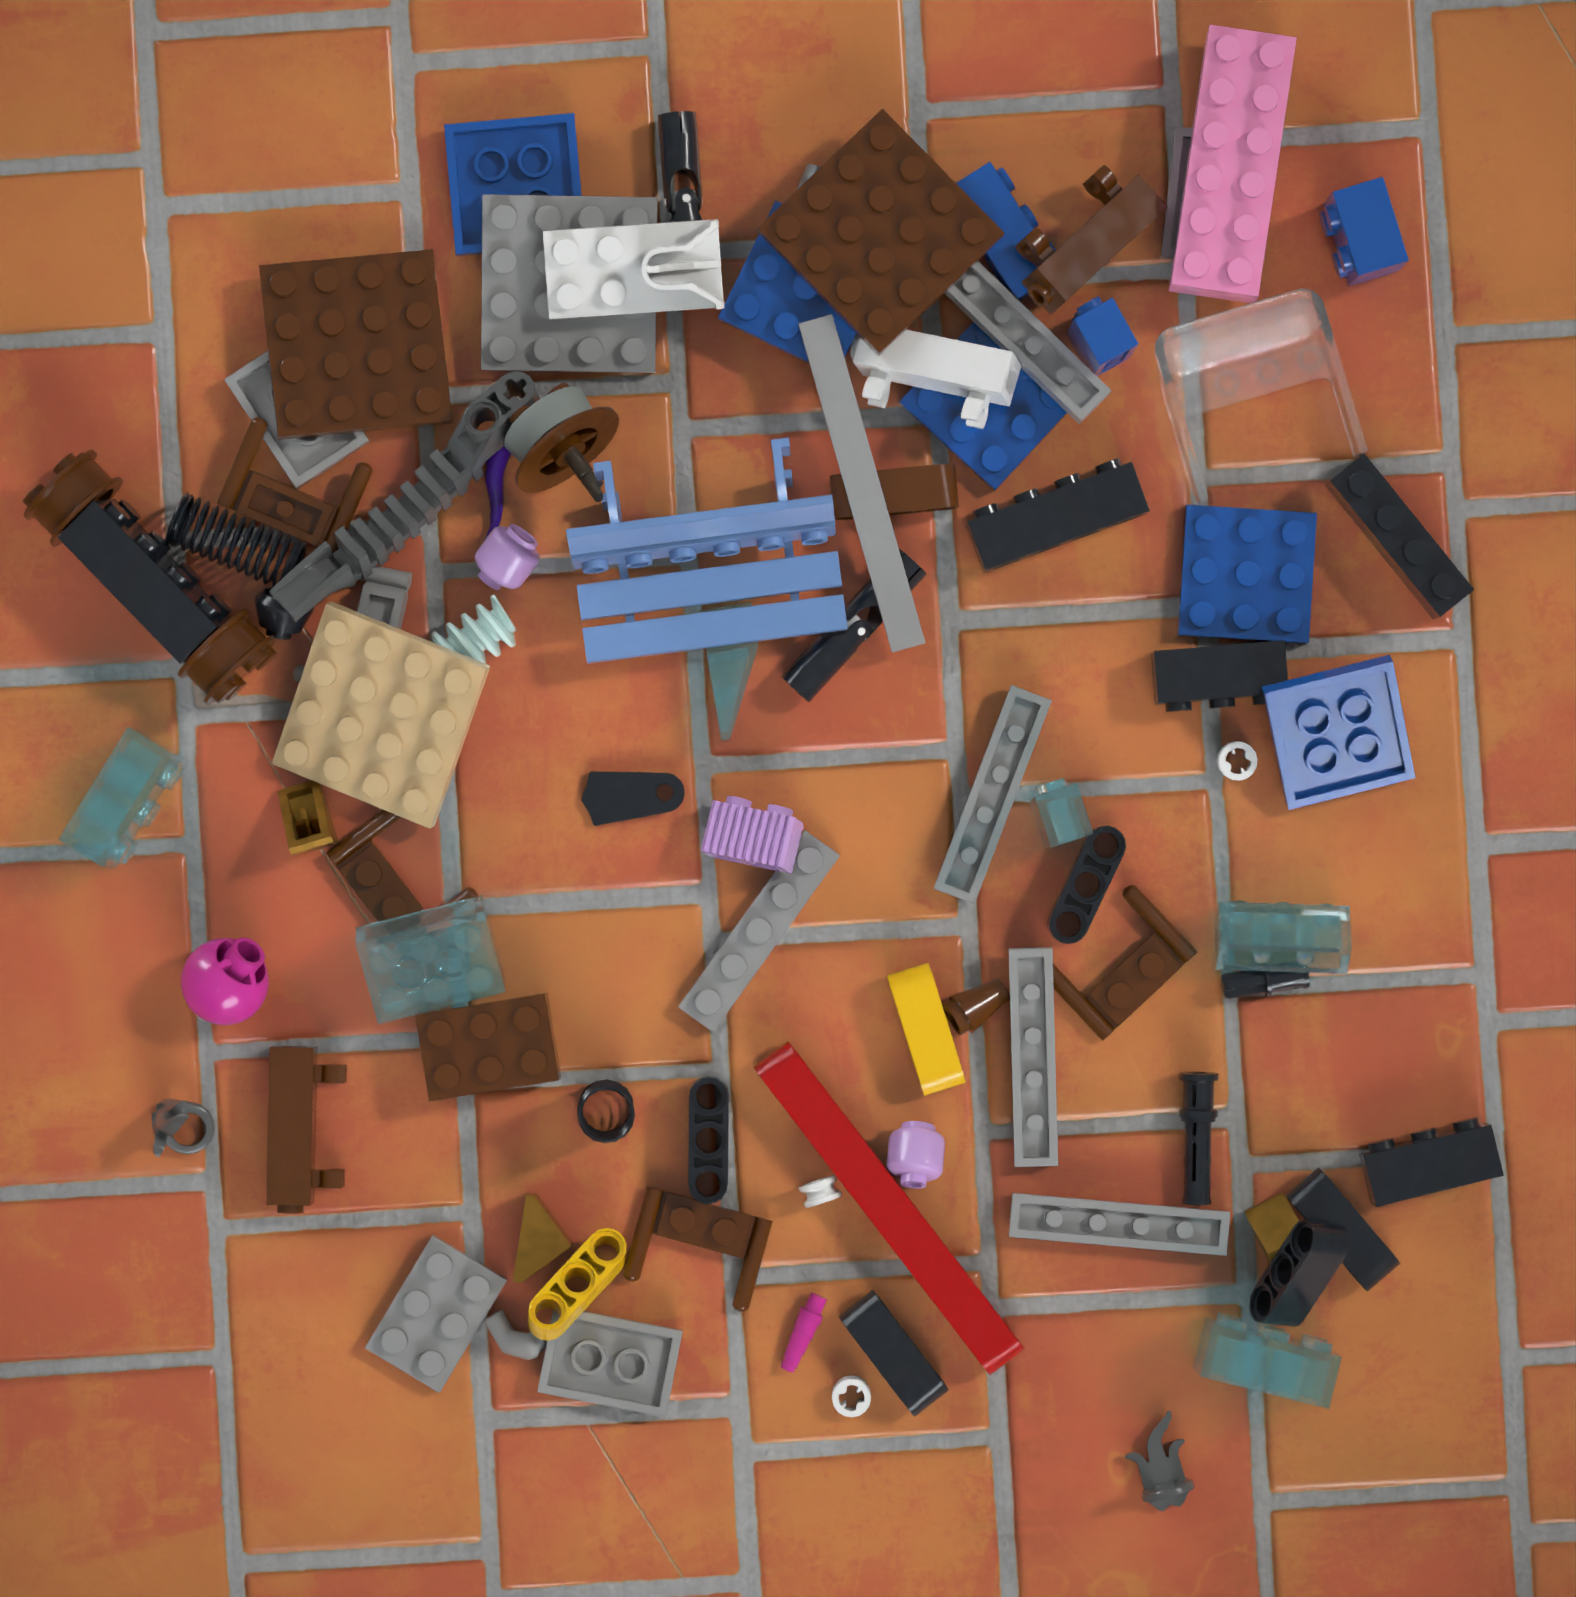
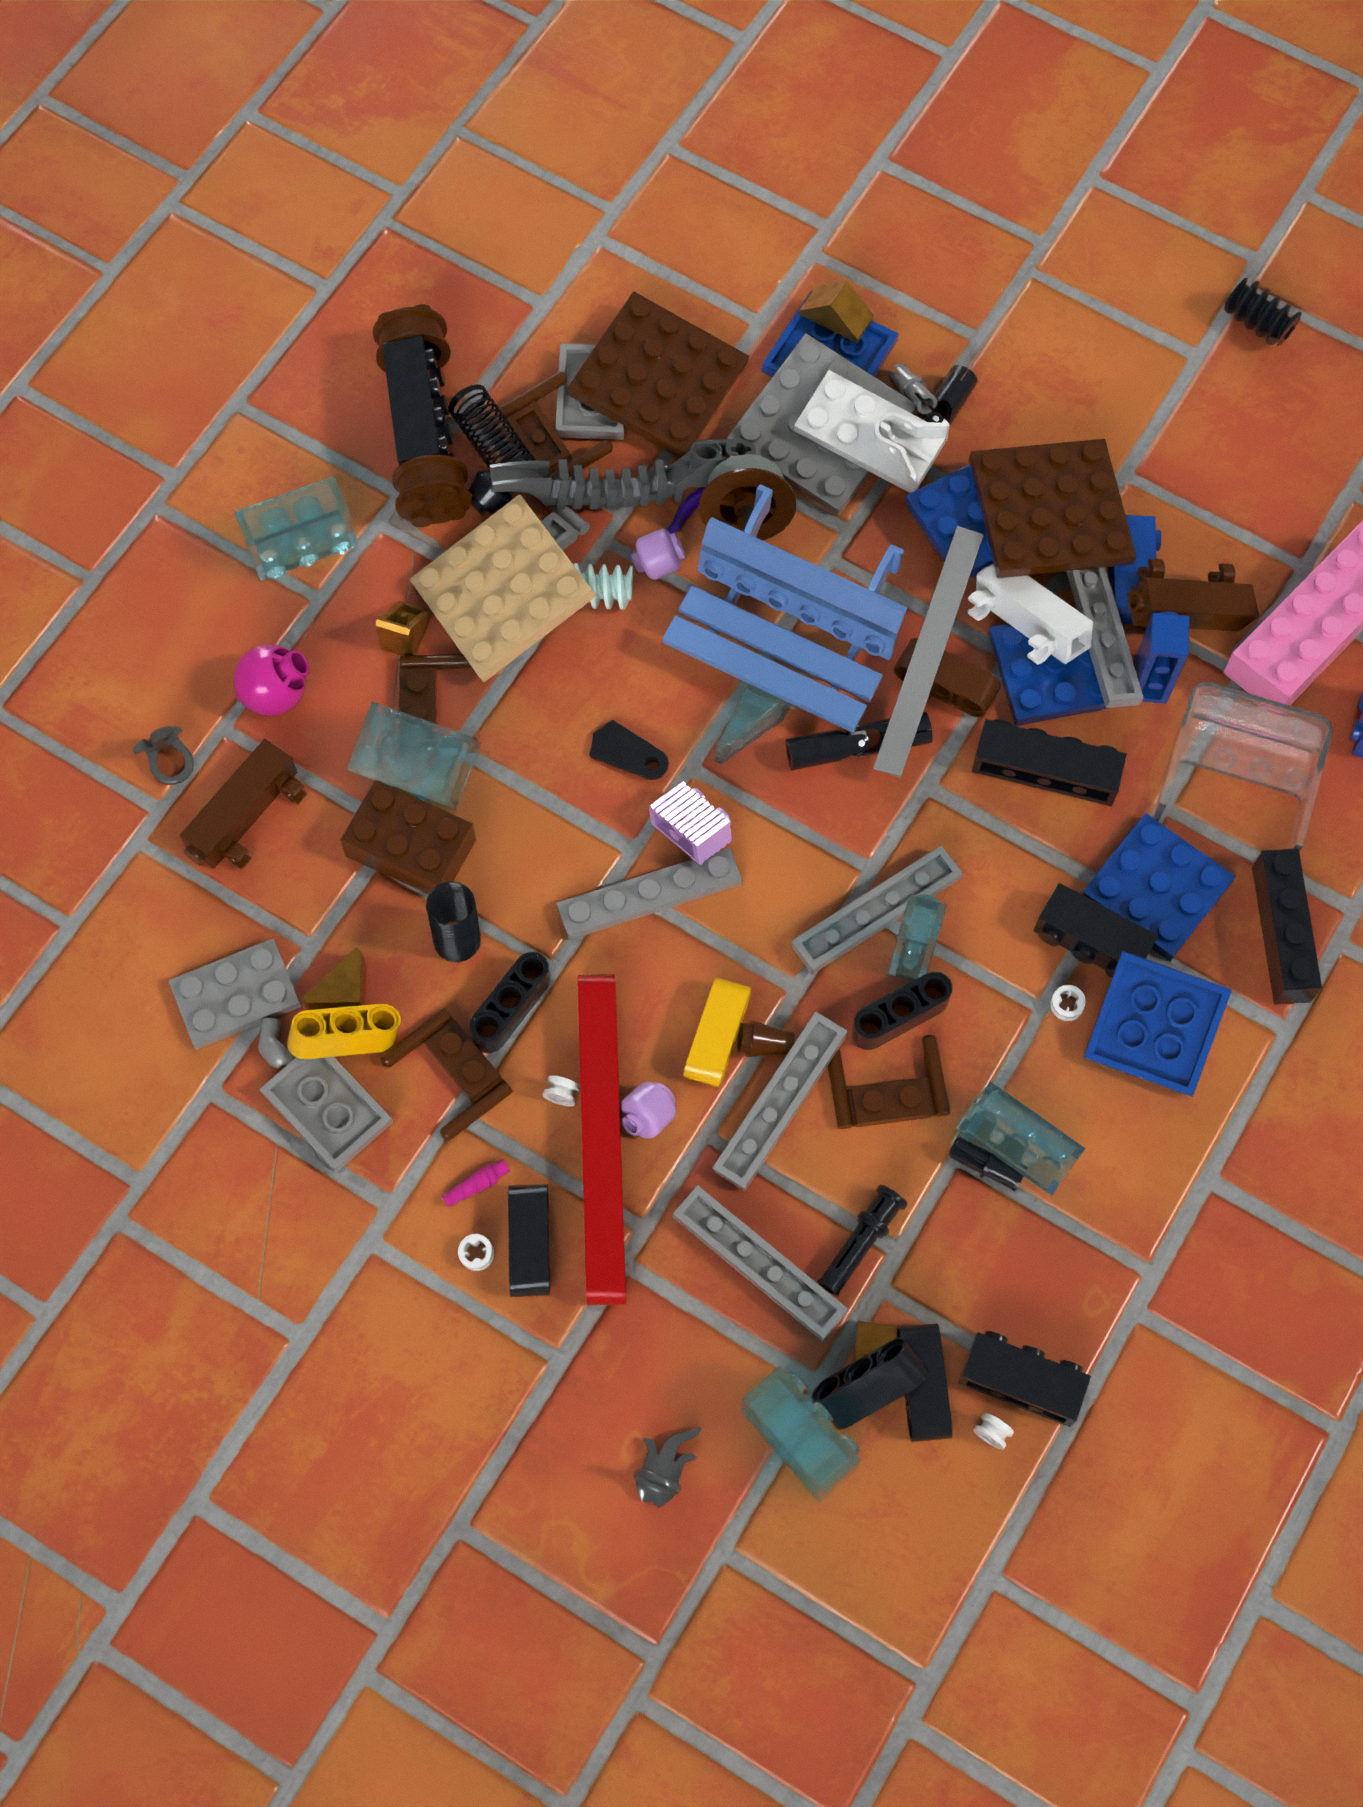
camera: 35 degrees right, 20 degrees down
none -> pearl gold slope [799,281,874,343]
none -> light grey pin [889,363,937,414]
none -> white bush [973,1413,1014,1450]

